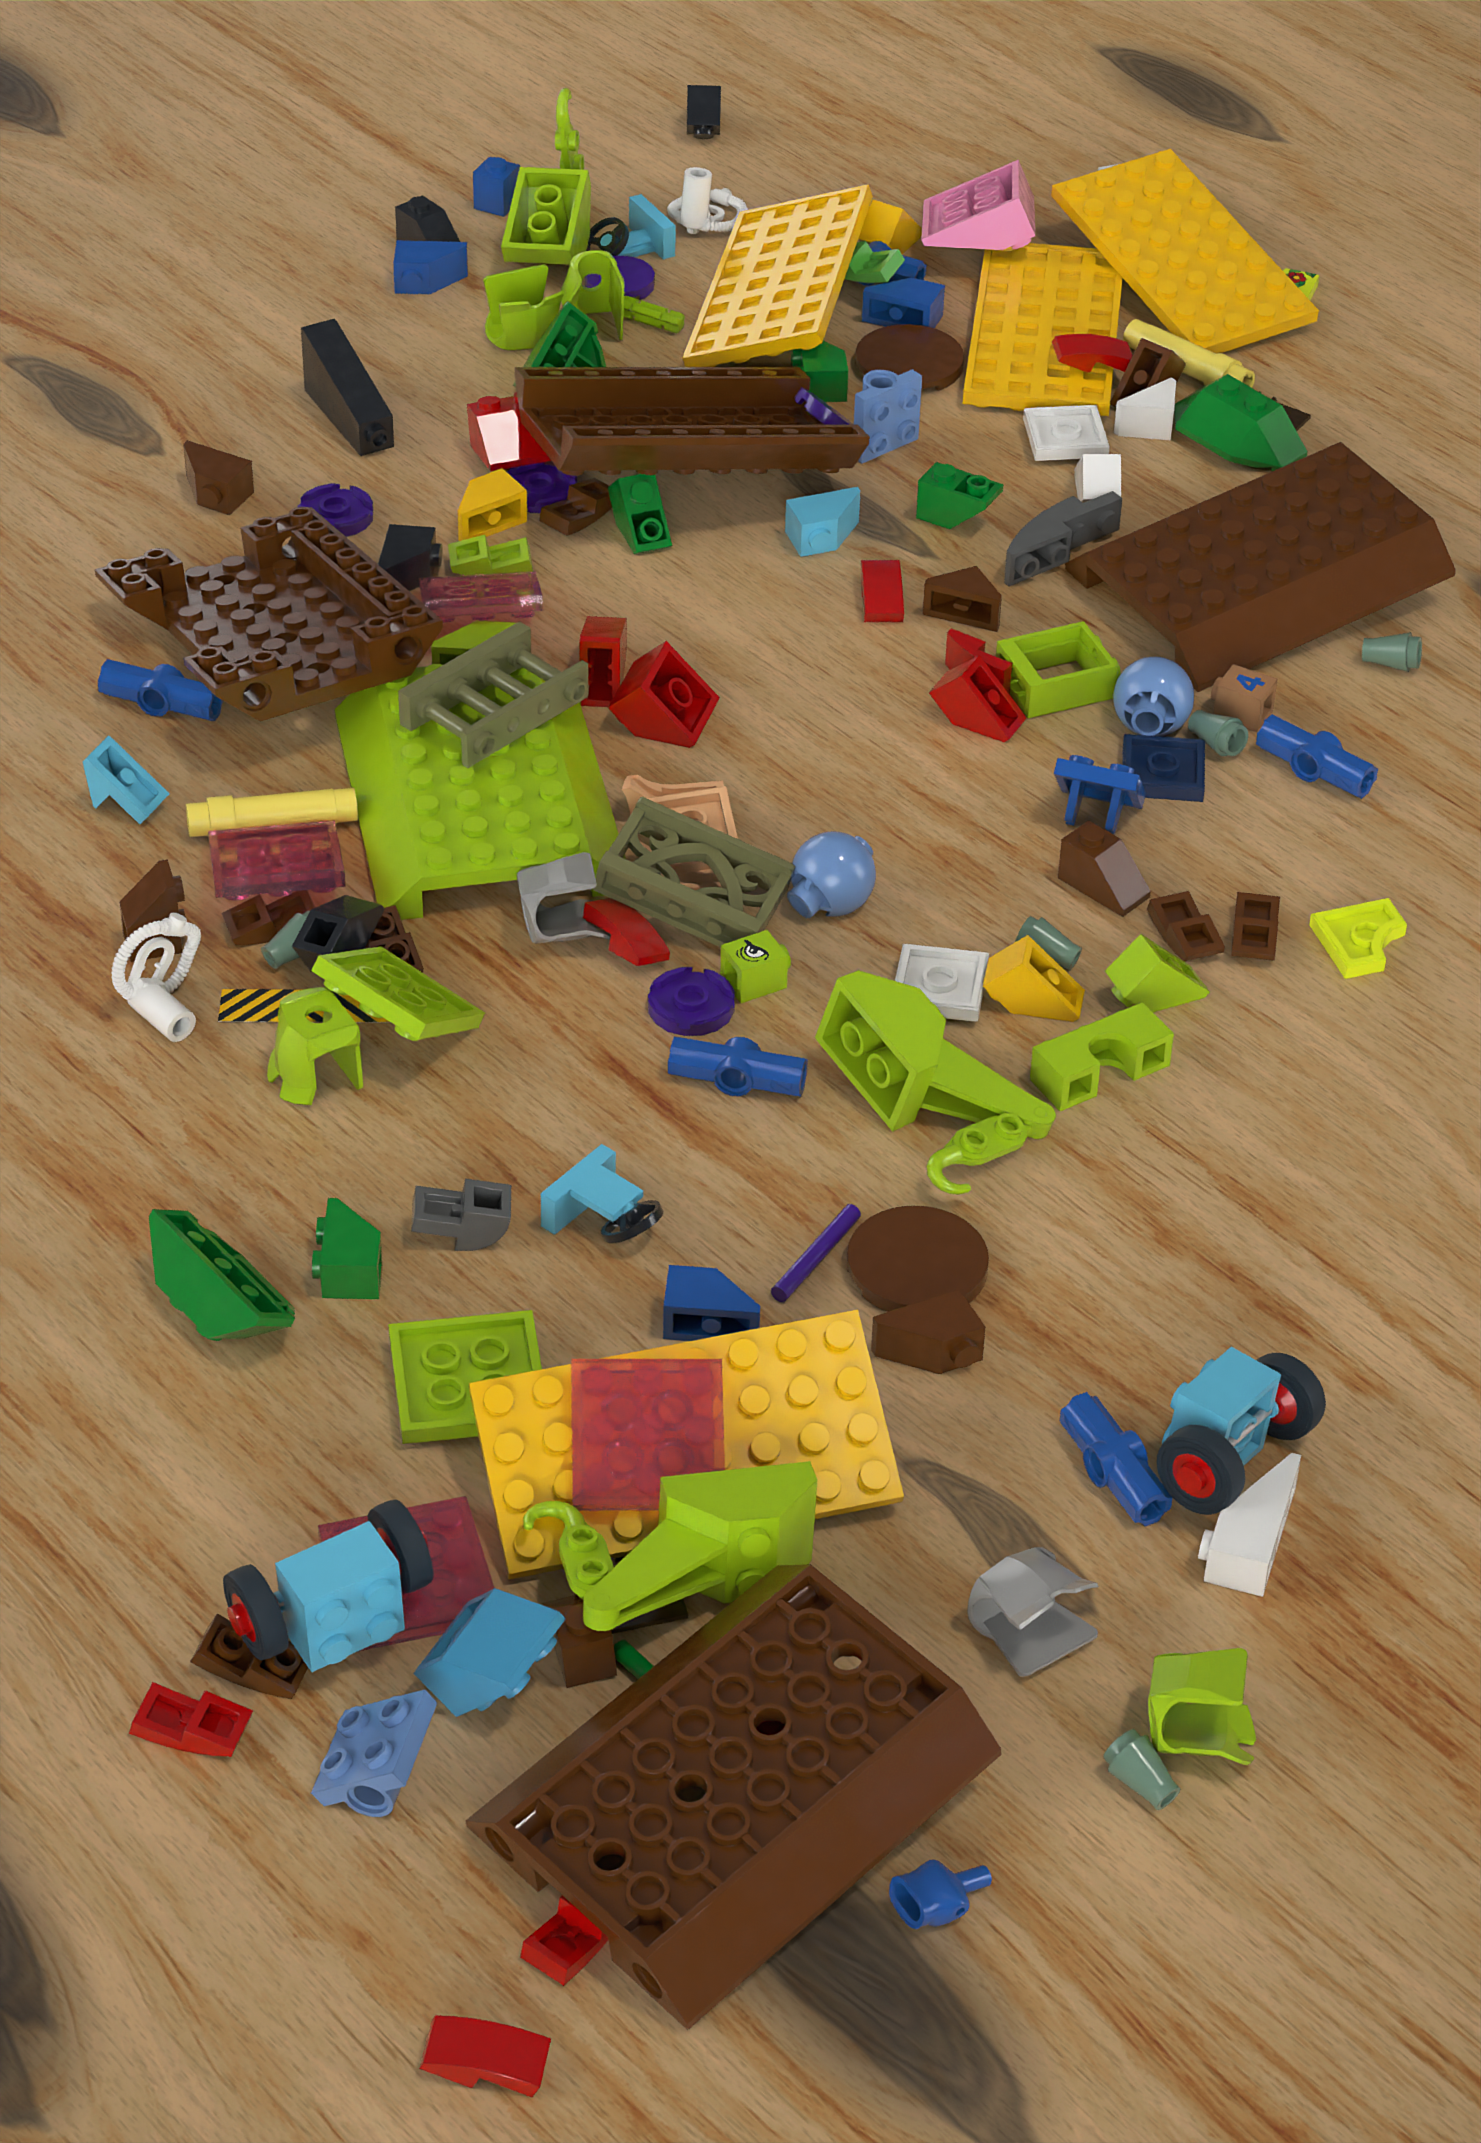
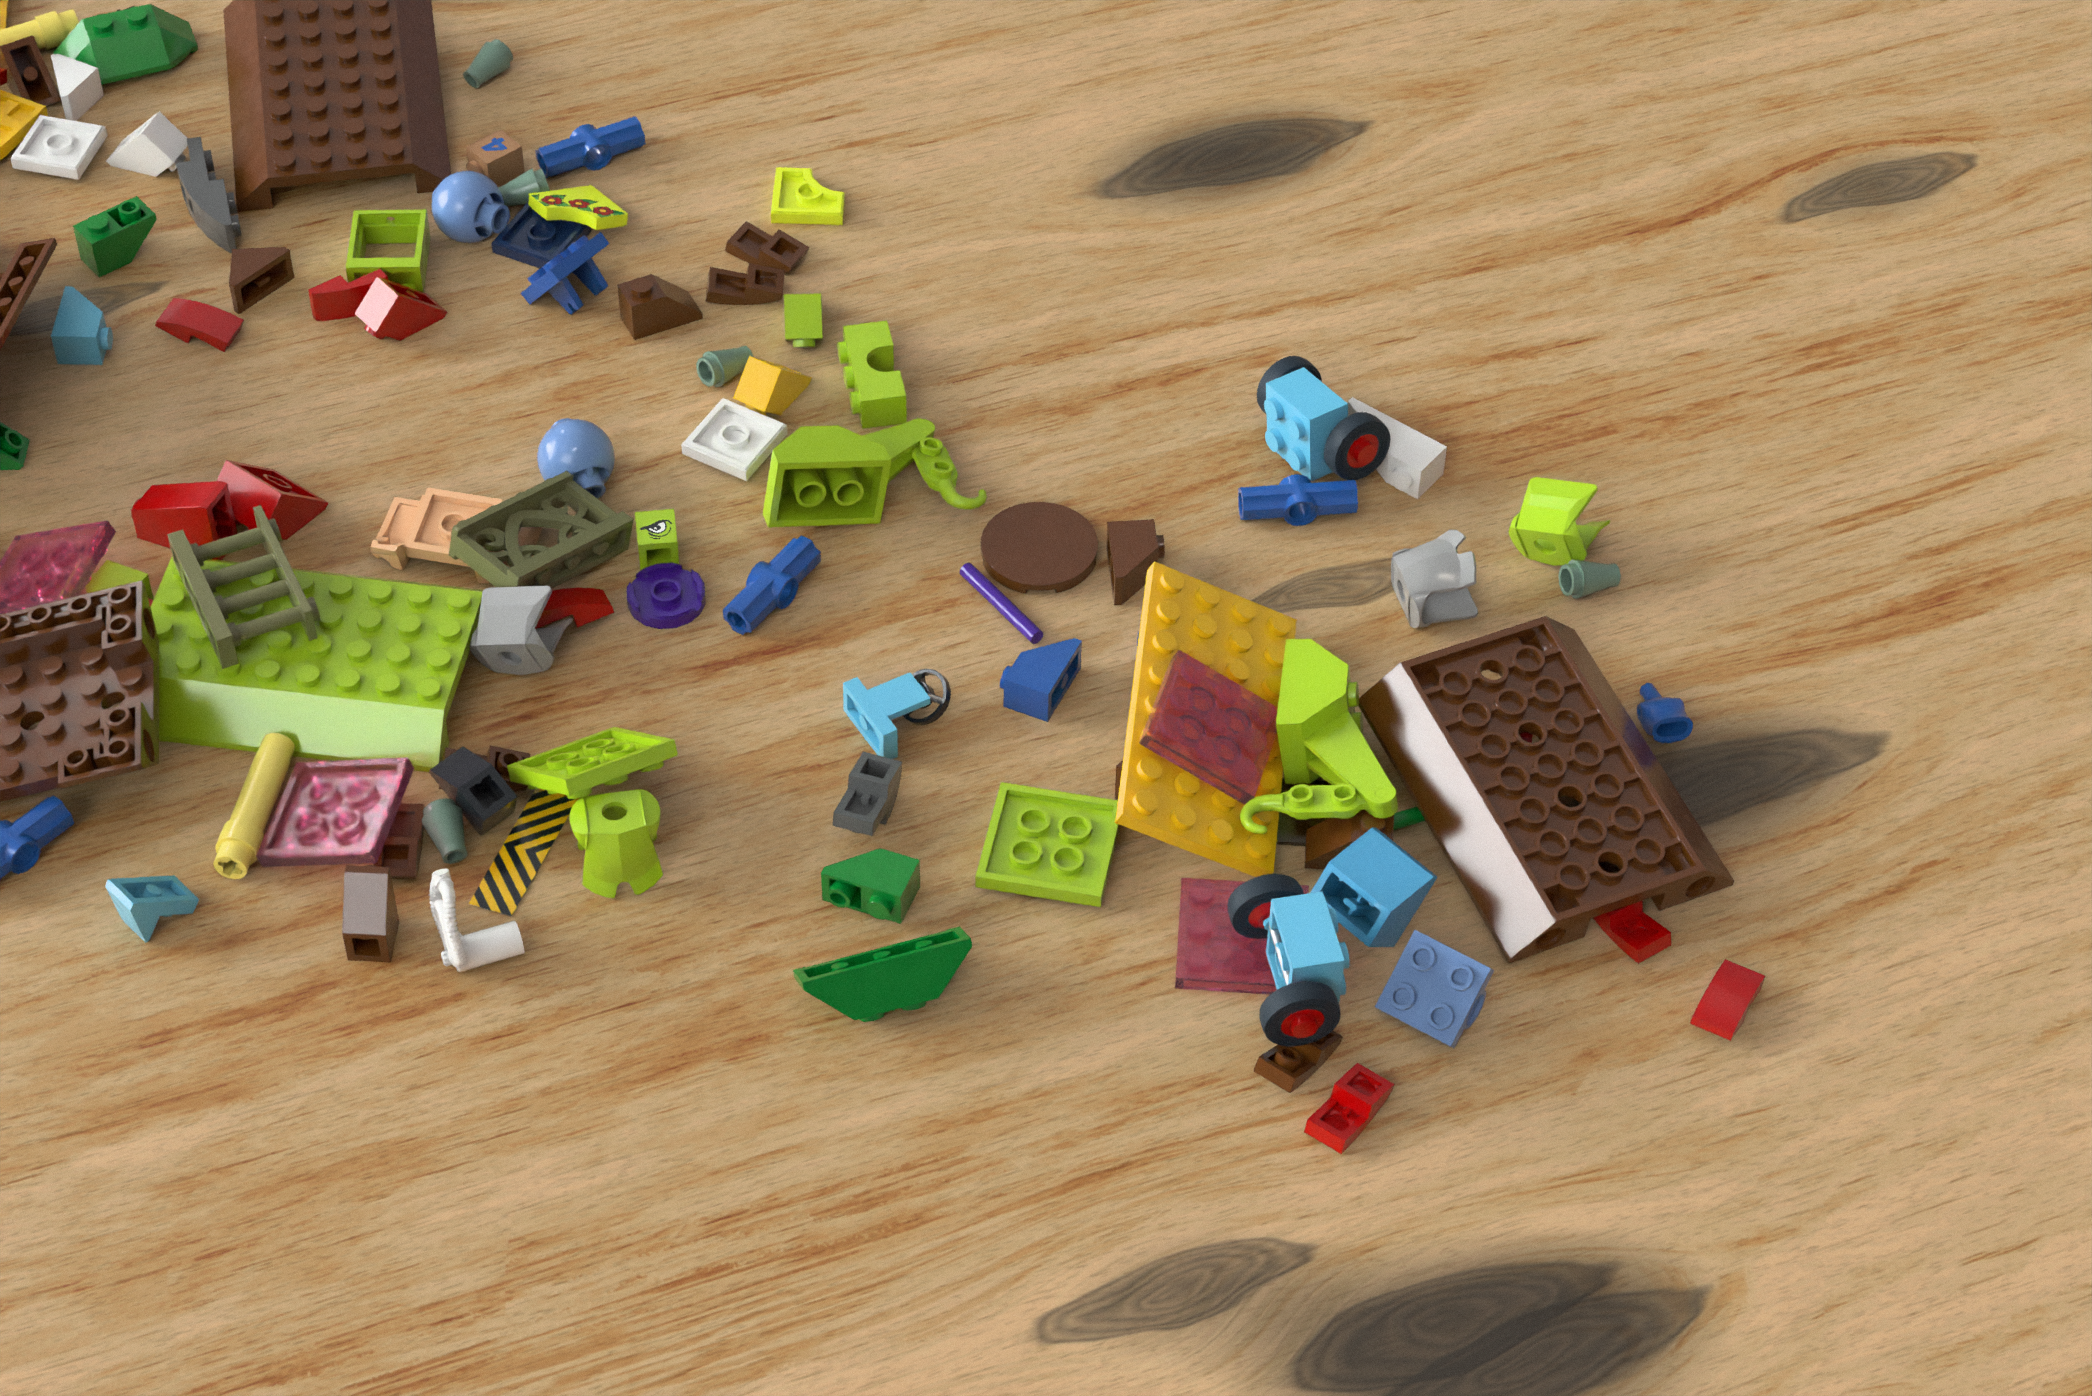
camera: 70 degrees left, 5 degrees up
none -> neon yellow tile [528,185,628,230]

